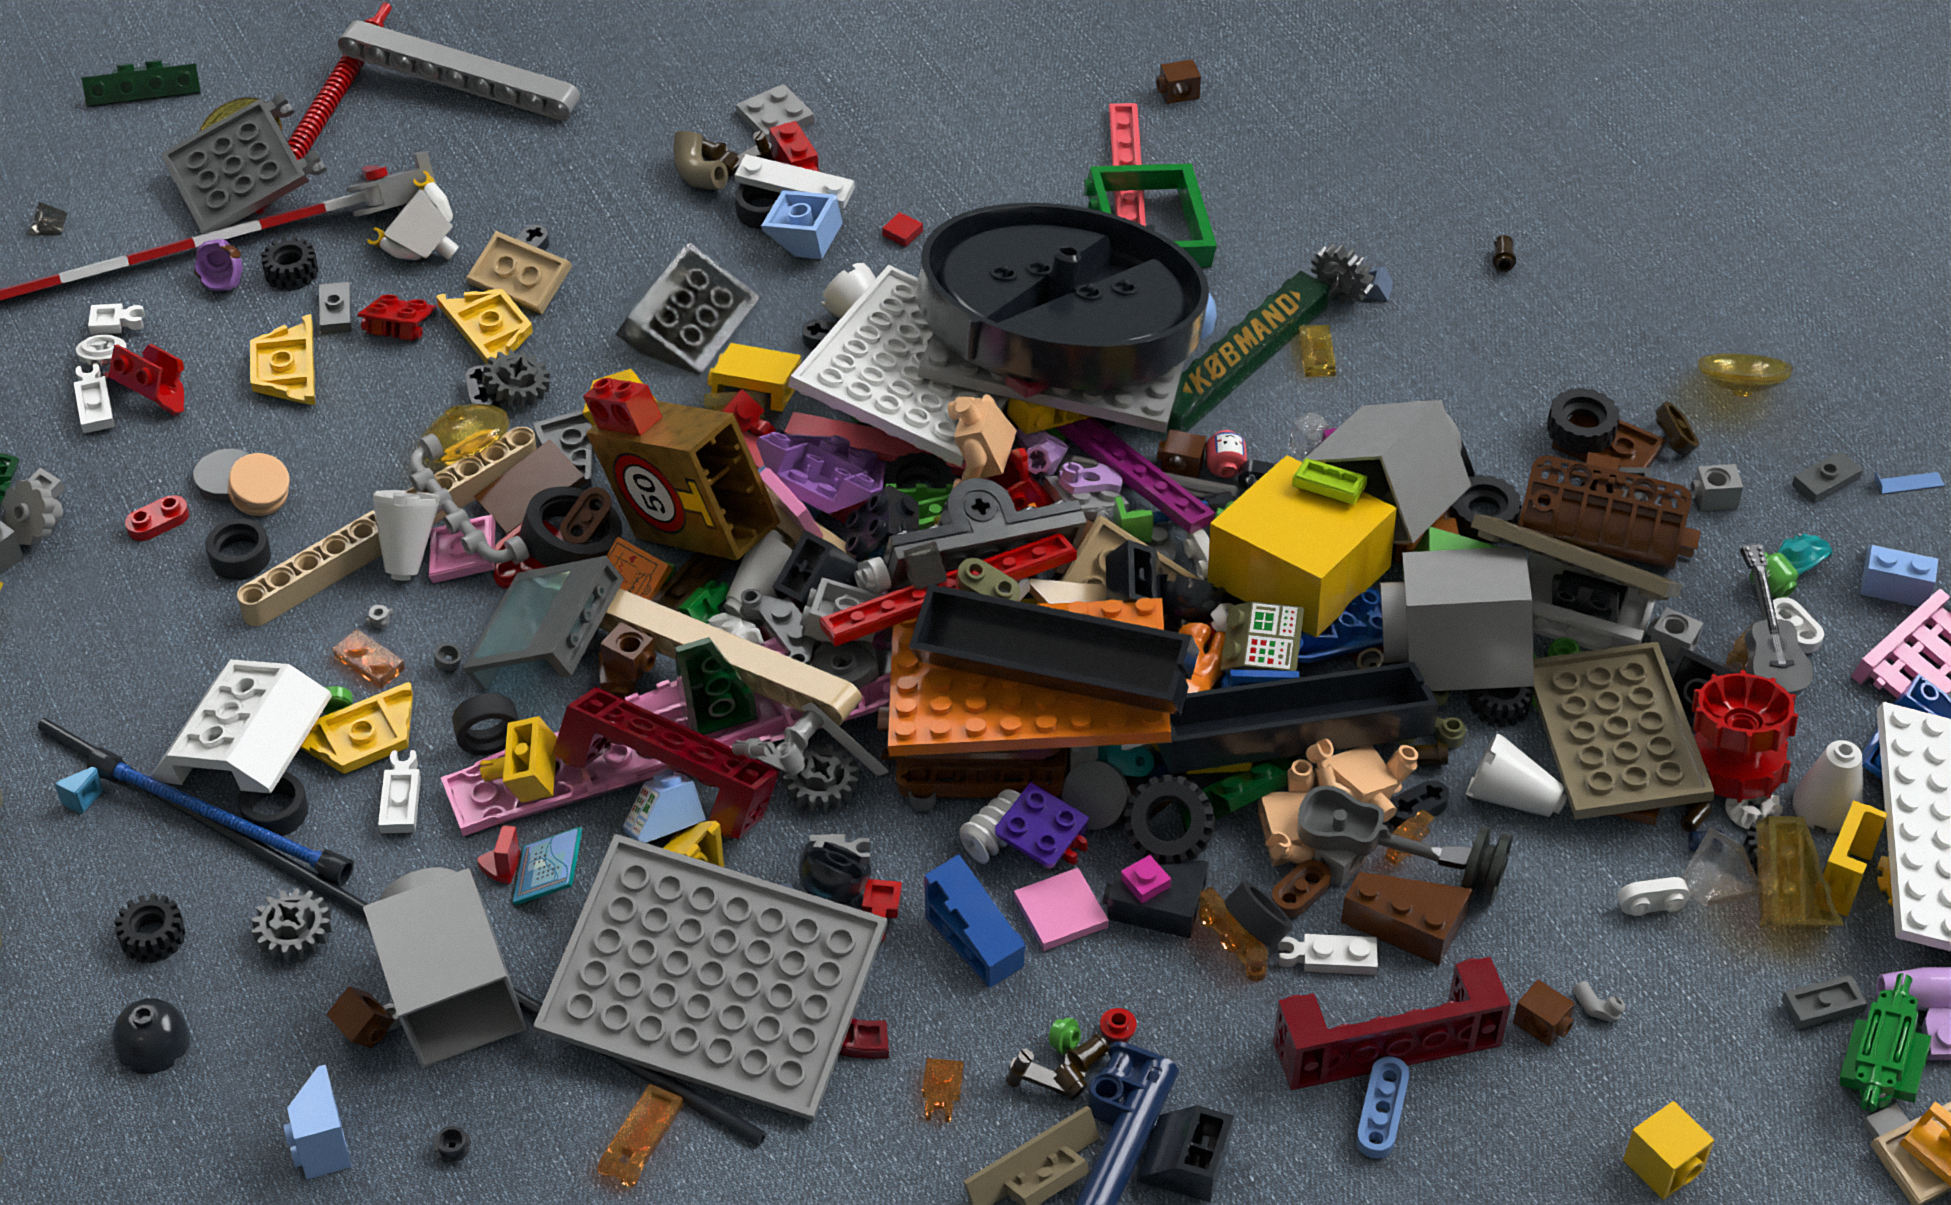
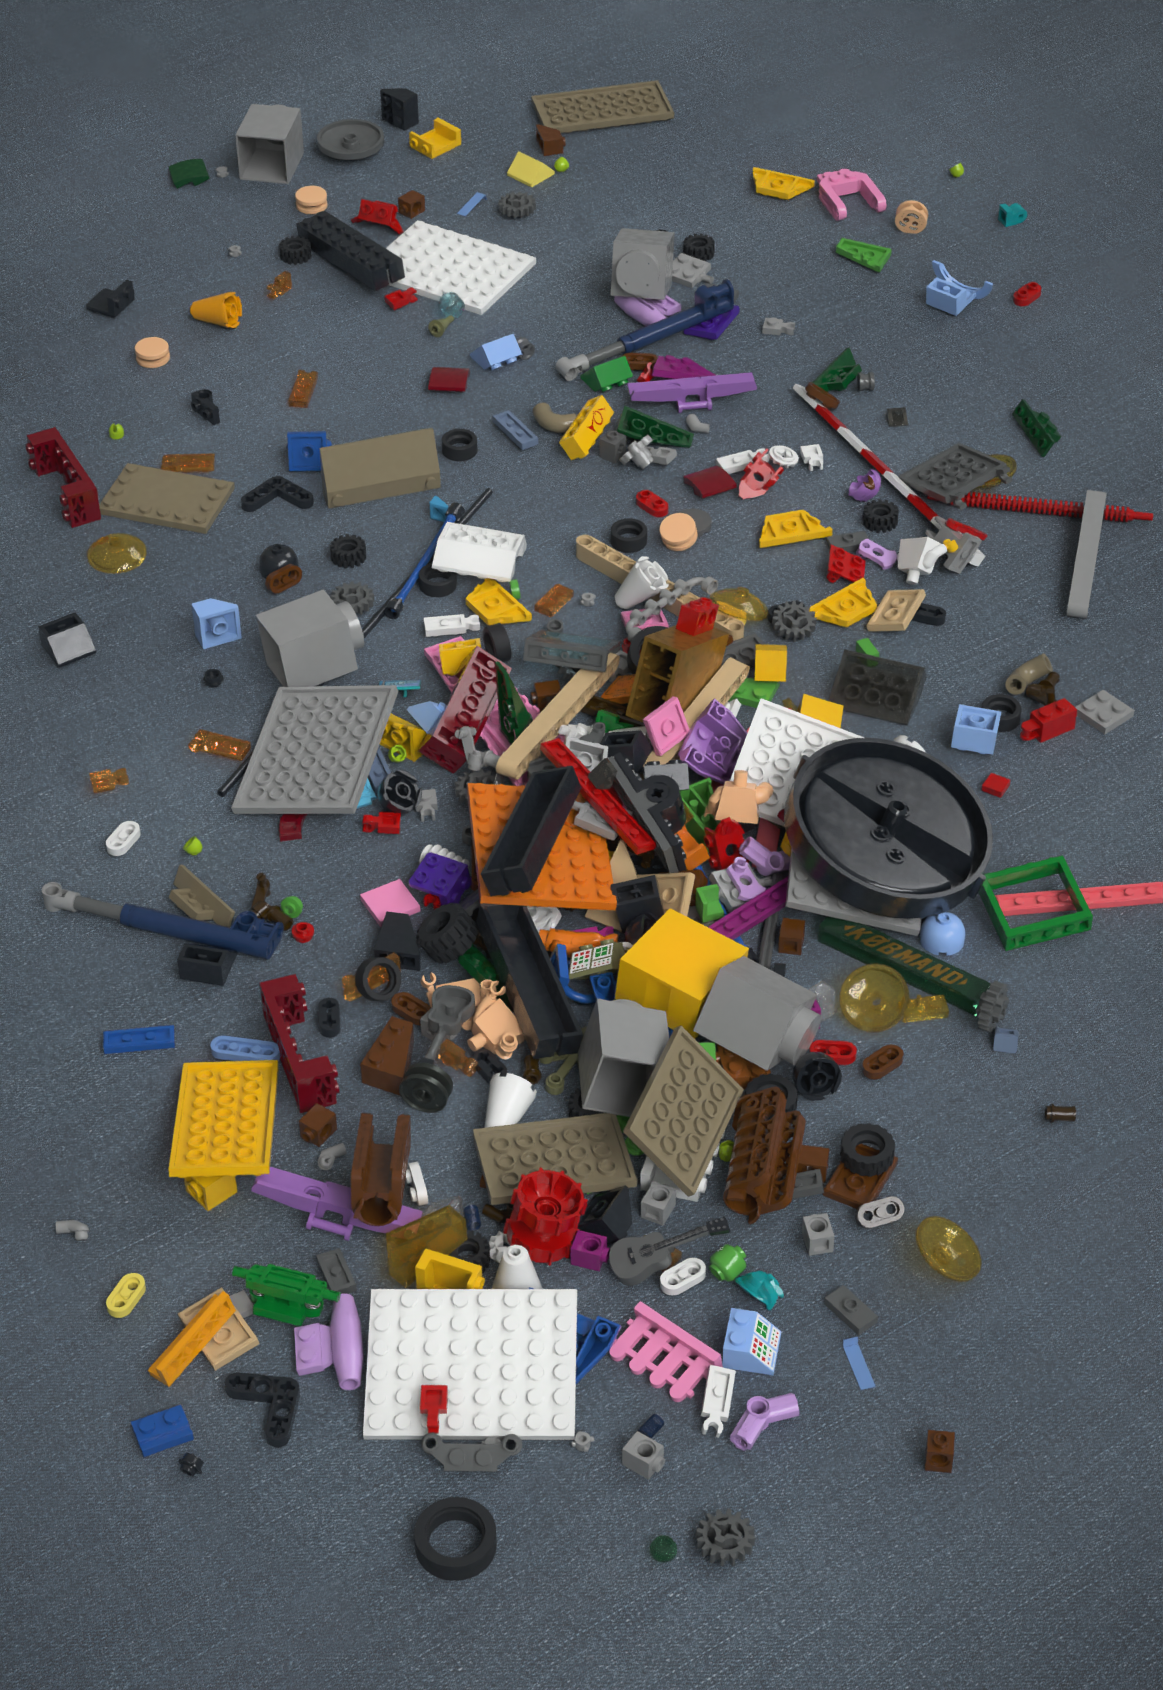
camera: 85 degrees right, 5 degrees down
red tile [477,825,520,884] -> none
reddish brown brick [600,622,656,682] -> none
white plate [735,154,855,208] -> none
clear orange plate [922,1058,964,1123] -> none
blue wedge [924,854,1026,988] -> none
olive plate [956,558,1021,601] -> none
dark pink plate [1121,855,1171,903] -> none
coral head [1205,430,1247,478] -> none
white plate [1278,934,1378,975] -> none
lime plate [1292,458,1367,505] -> none
none -> yellow plate [169,1060,279,1178]
none -> lime hinge [183,836,203,855]
none -> medium lavender piece [251,1167,423,1241]
none -> reddish brown plate [265,564,302,593]
none -> black beam [318,998,341,1038]
none -> reddish brown piece [351,1113,411,1226]
none -> dark red slope [683,465,737,498]
none -> clear yellow dish [840,964,910,1032]
none -> lavender piece [856,539,897,570]
none -> bright green piece [856,638,879,666]
none -> reddish brown plate [862,1044,904,1080]

